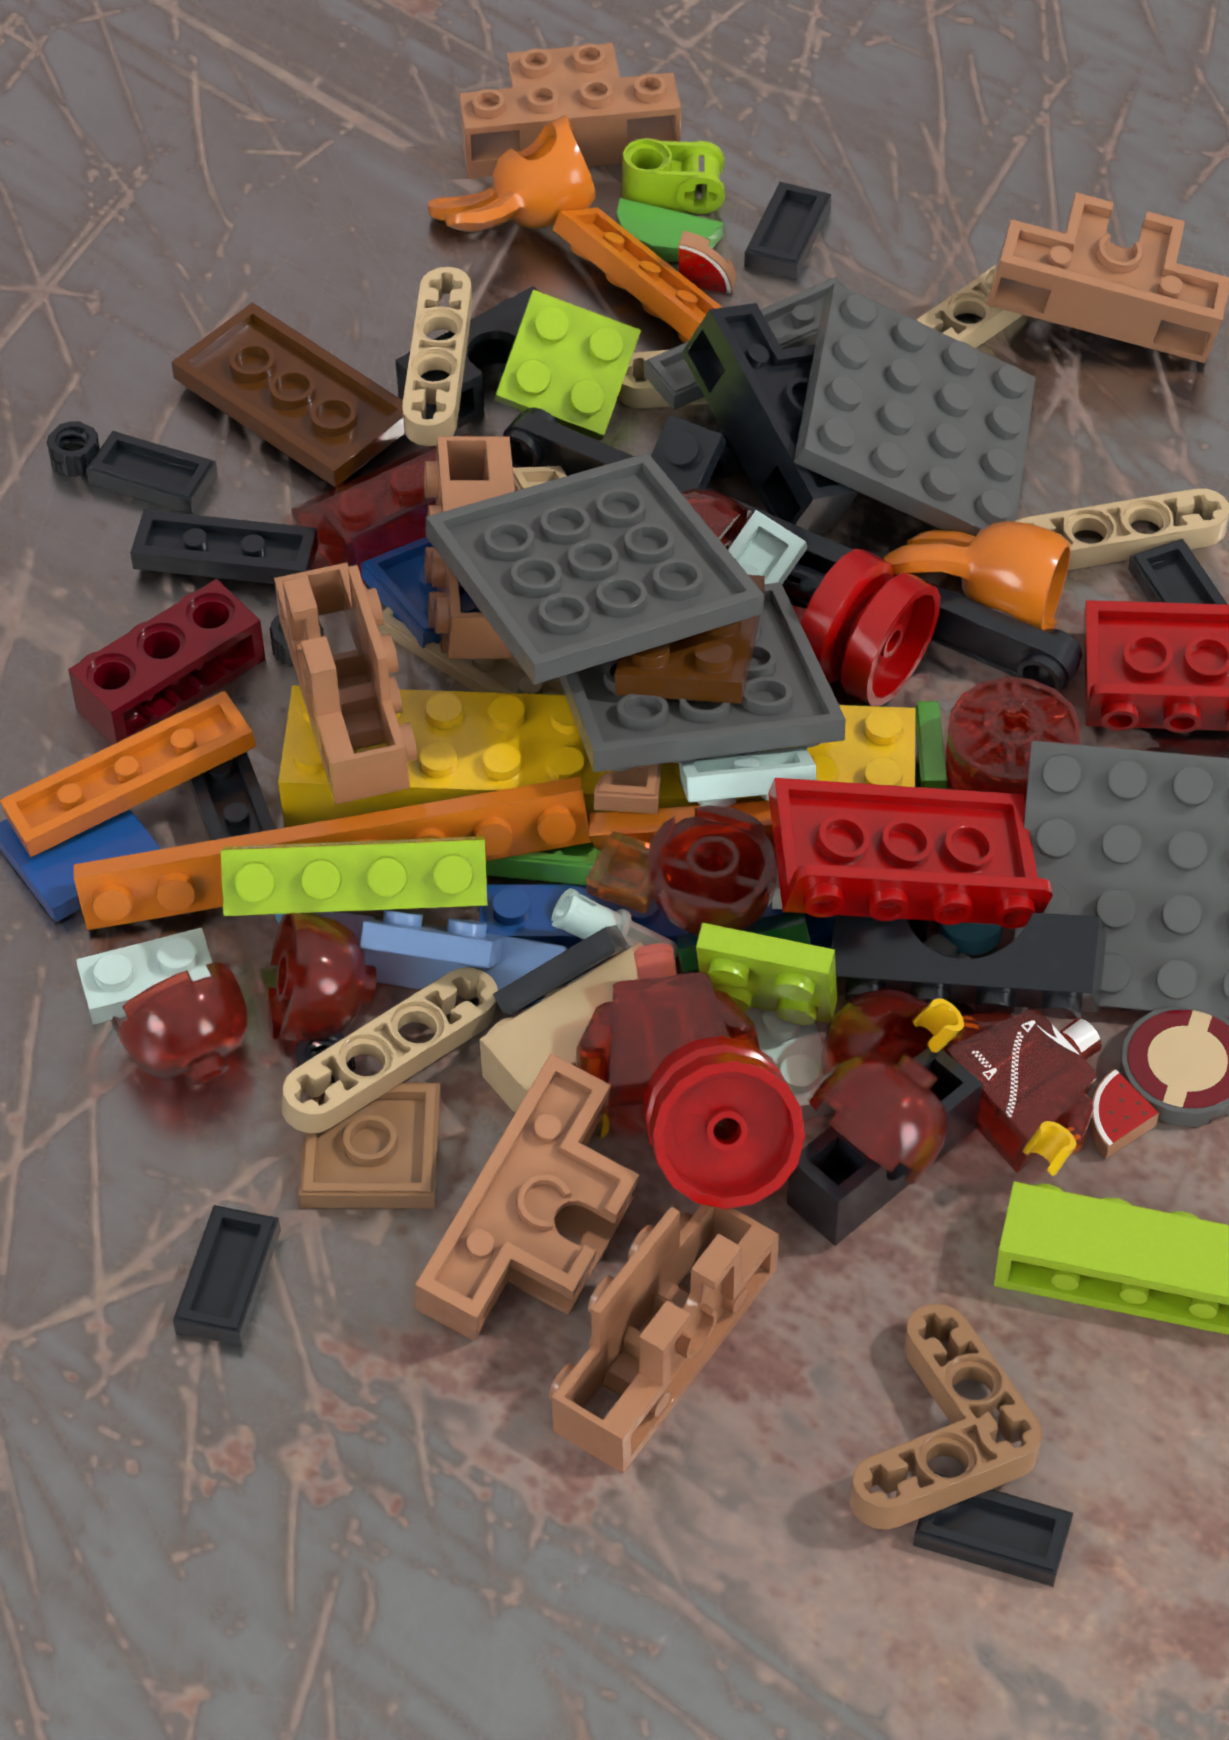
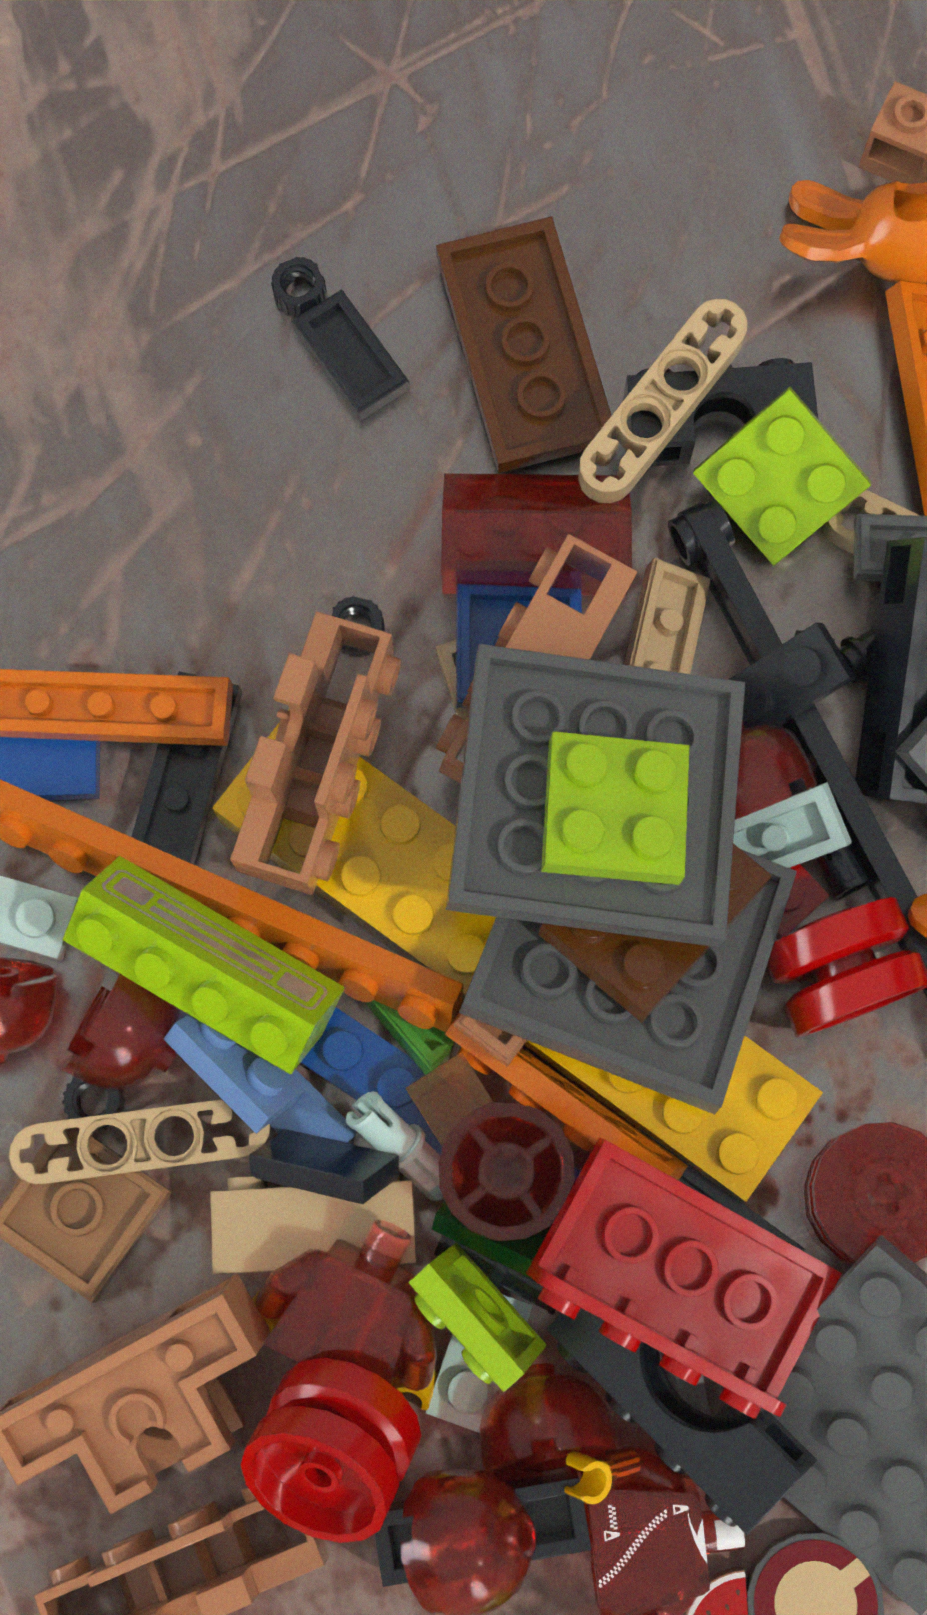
camera: 35 degrees right, 25 degrees up
dark red brick [68,579,266,745] -> none
black plate [130,510,319,584] -> none
light aqua plate [679,747,817,808] -> none
bright green tile [914,701,947,789] -> none
none -> lime plate [541,731,689,885]

